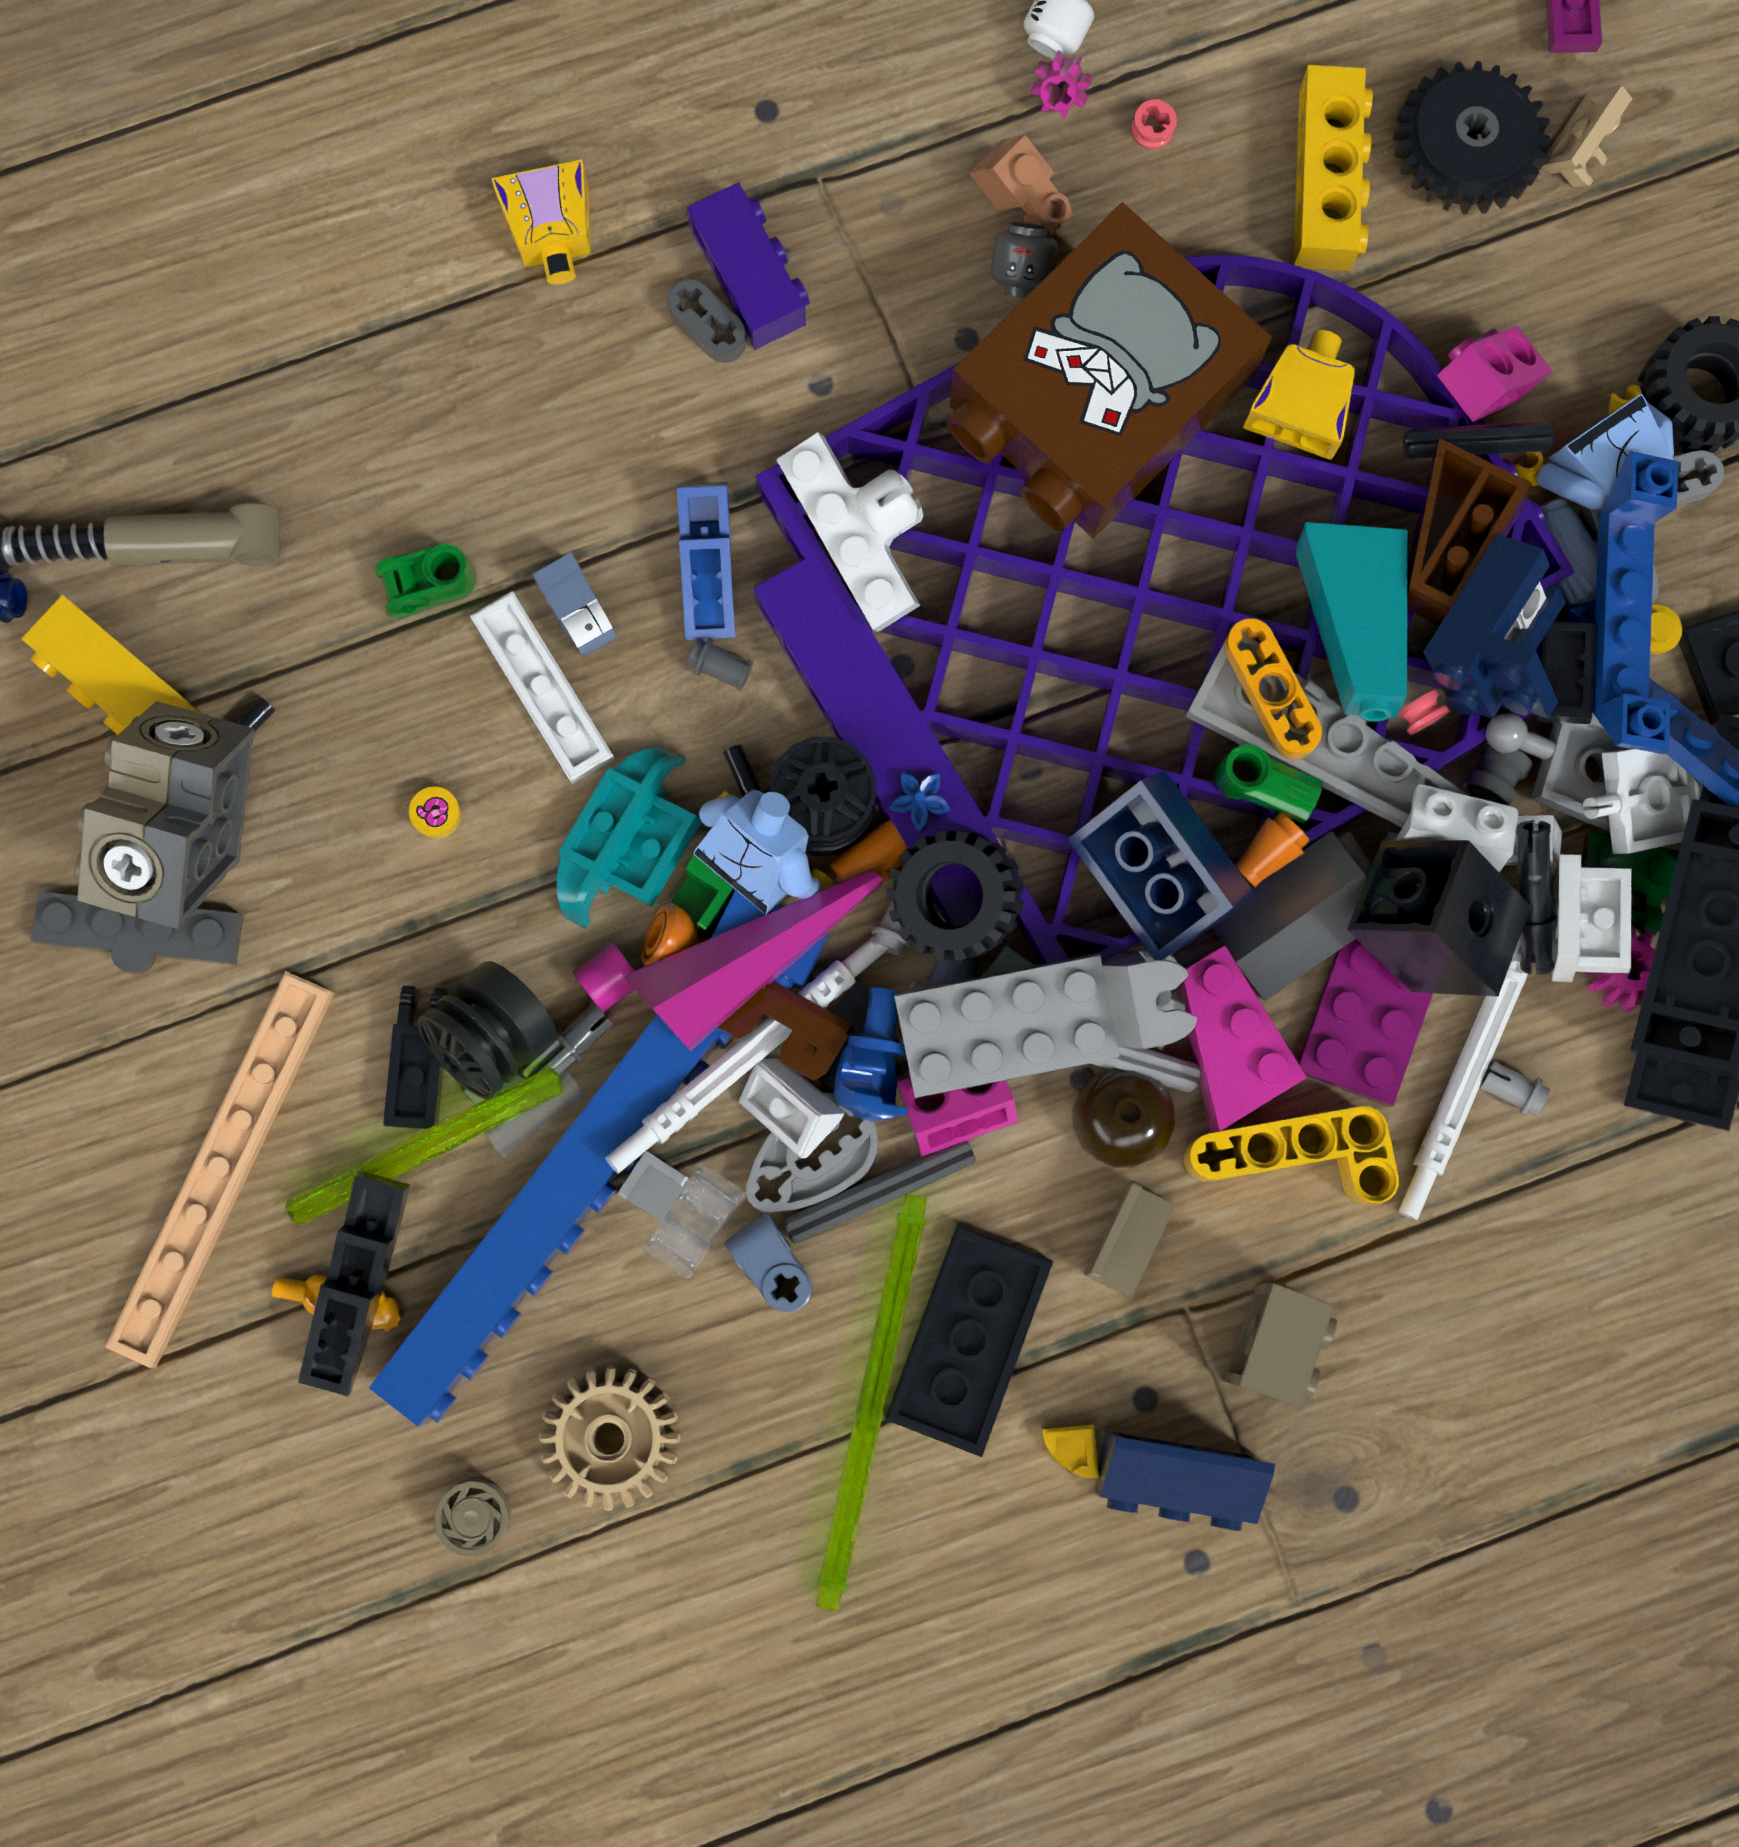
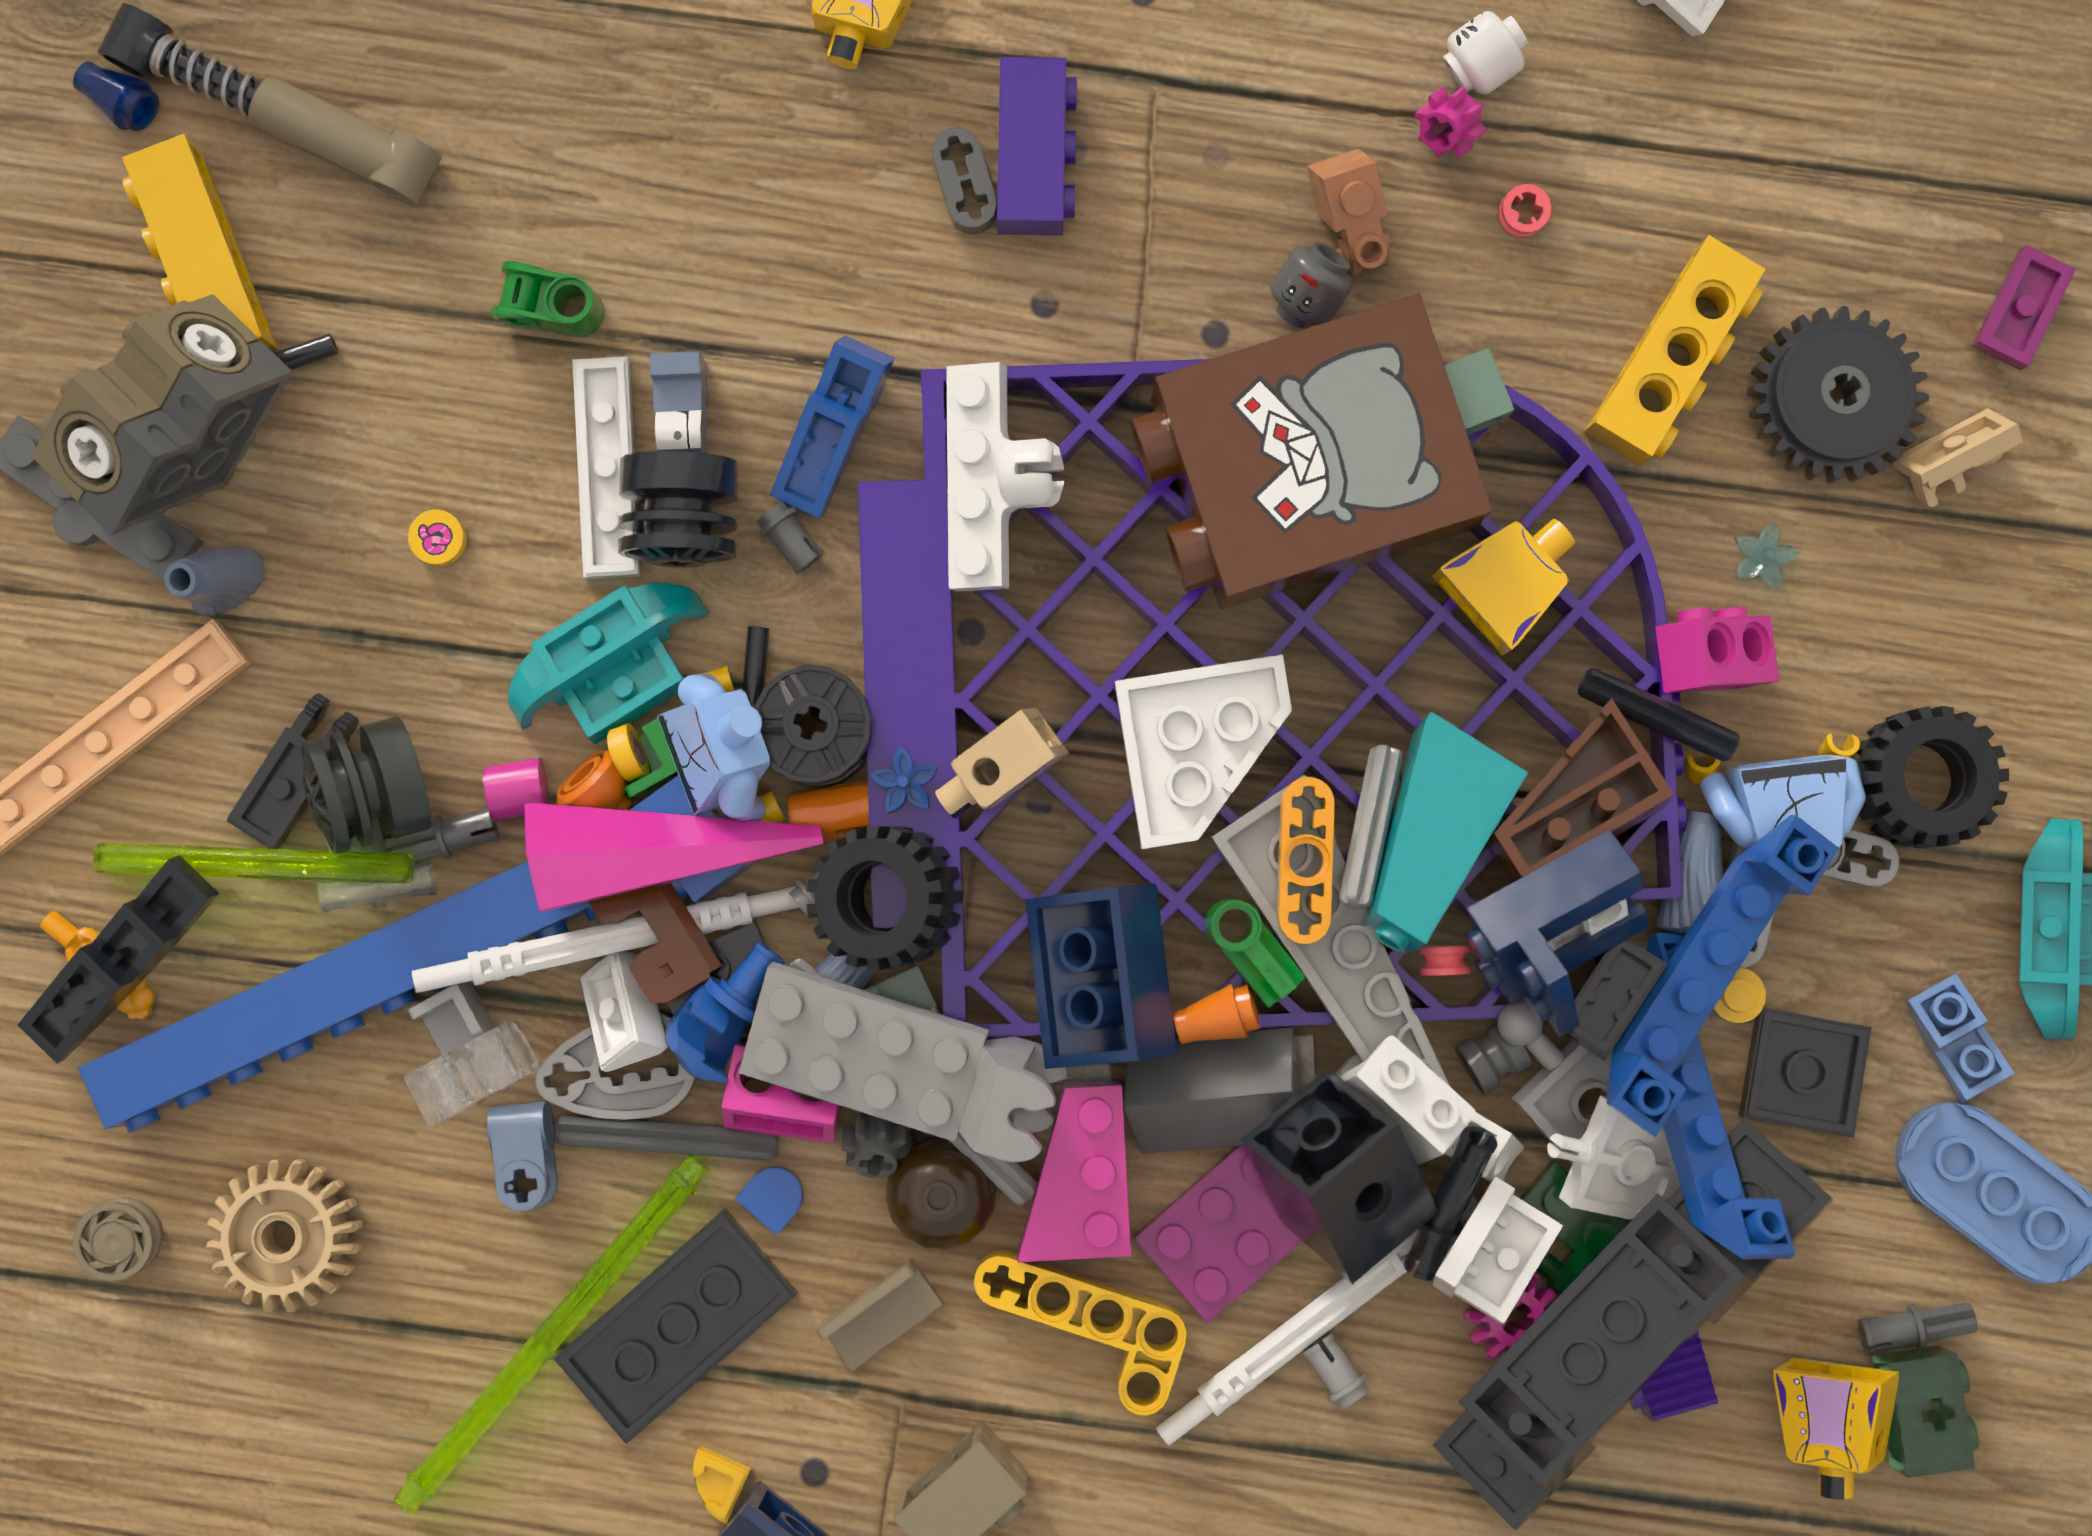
camera: 30 degrees right, 5 degrees up
none -> sand blue piece [164,546,265,616]
none -> yellow tile [607,723,650,782]
none -> black wheel [618,451,738,567]
none -> blue tile [735,1166,804,1235]
none -> dark grey gear [841,1112,911,1179]
none -> tan torso [935,708,1069,819]
none -> white plate [1114,654,1292,850]
none -> light grey axle [1339,745,1403,909]
none -> sand green panel [1444,348,1515,435]
none -> clear light blue plant [1734,522,1801,588]

